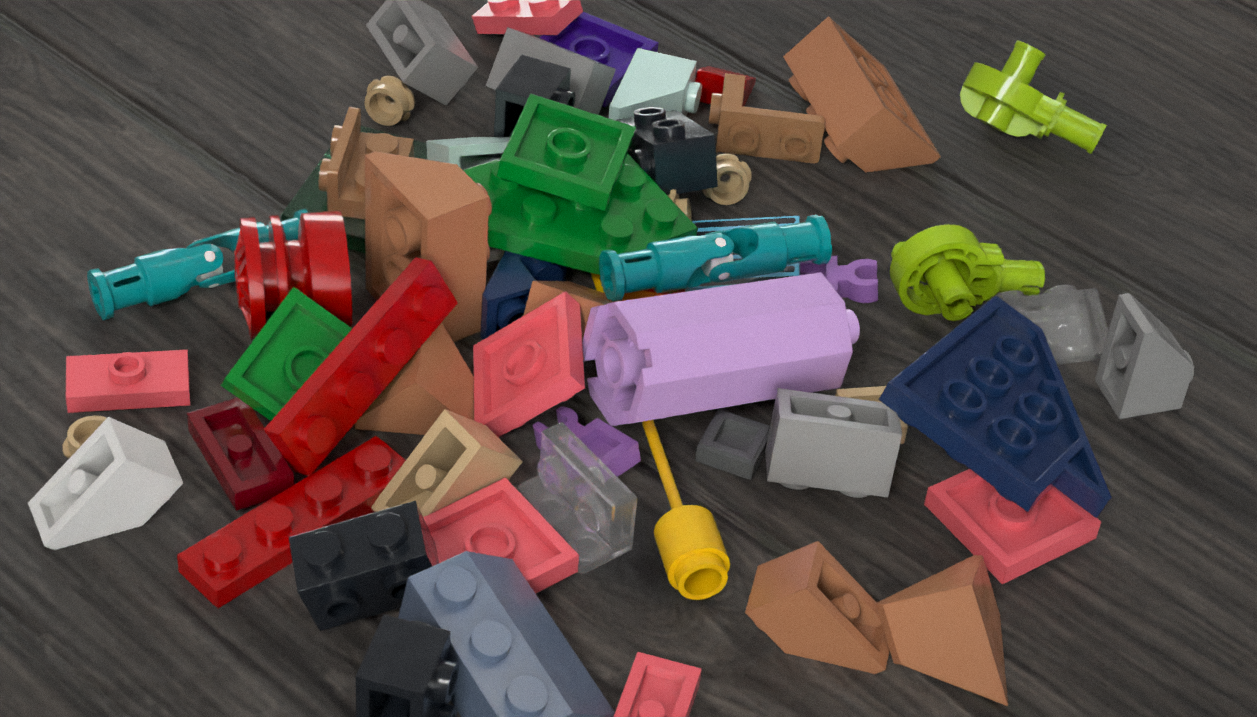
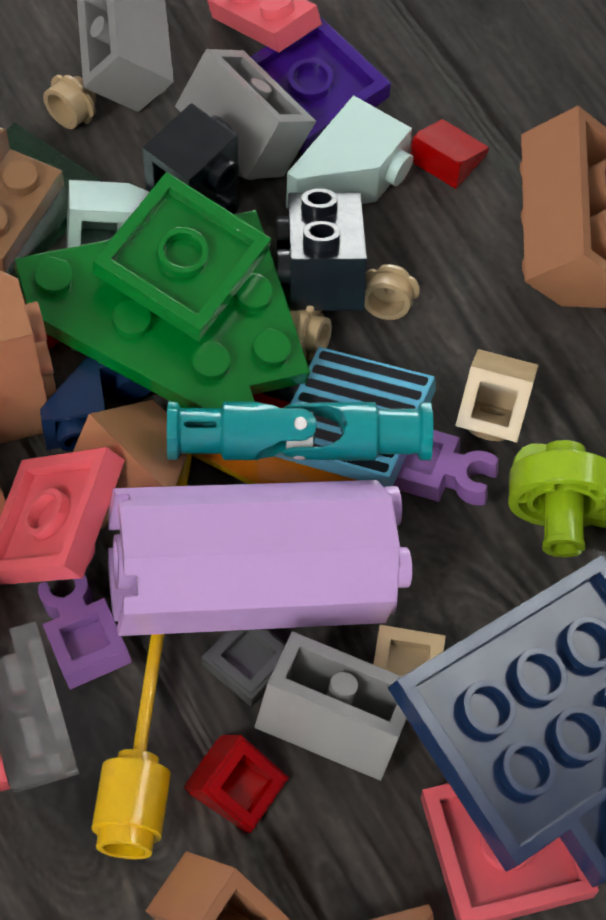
camera: 20 degrees right, 20 degrees up
medium nougat bracket [709,73,825,163] -> none
none -> red slope [183,735,289,833]
none -> tan brick [455,349,538,443]

